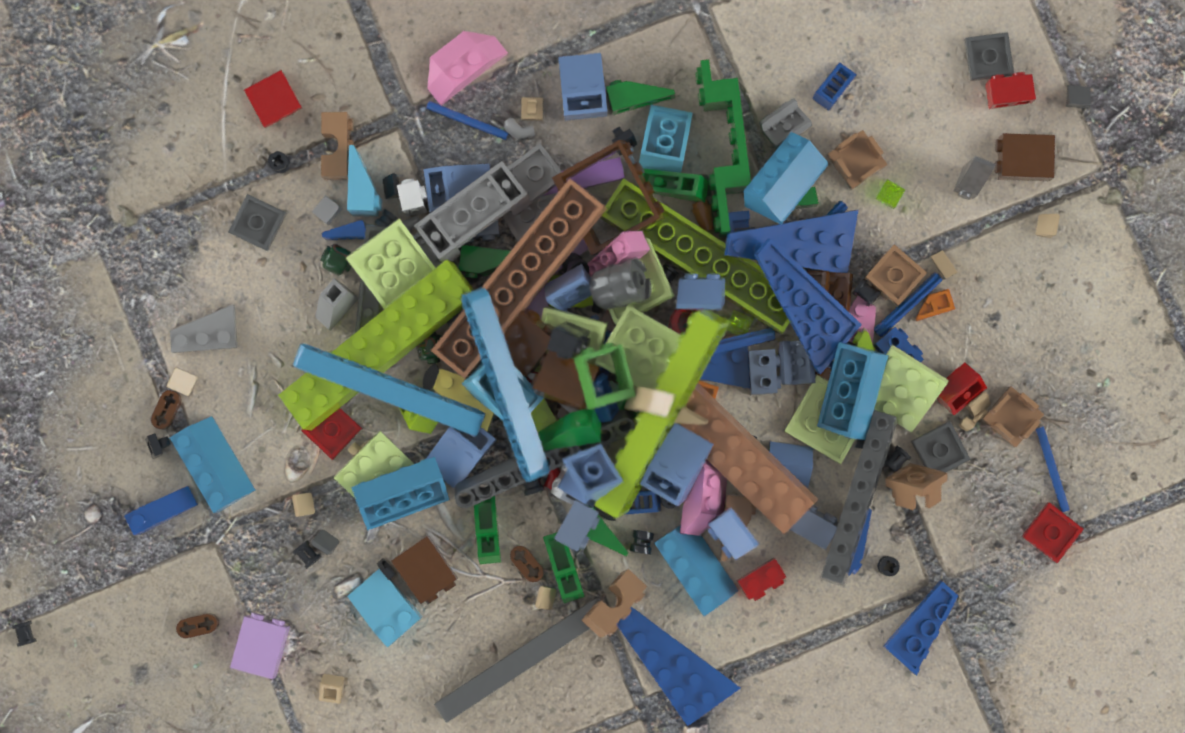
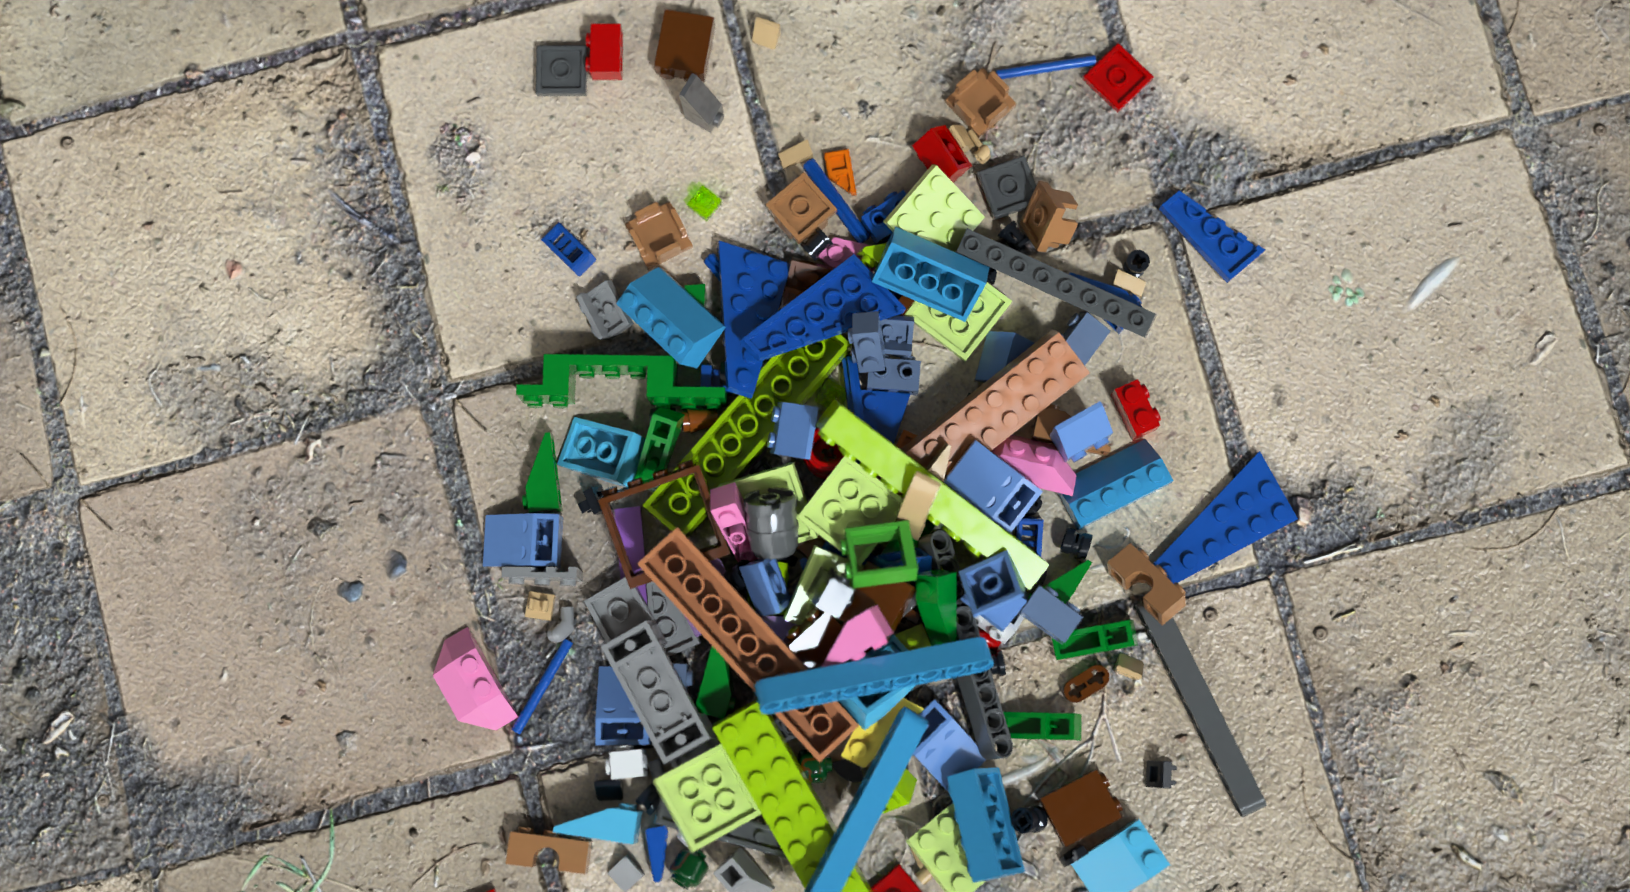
camera: 85 degrees left, 5 degrees down
none -> light grey wing [501,567,583,586]
none -> bright pink slope [821,605,893,668]
none -> sand blue brick [848,311,885,373]
none -> black wheel [1011,806,1048,834]
none -> tan piece [1112,269,1146,297]
none -> black tile [1146,760,1177,788]

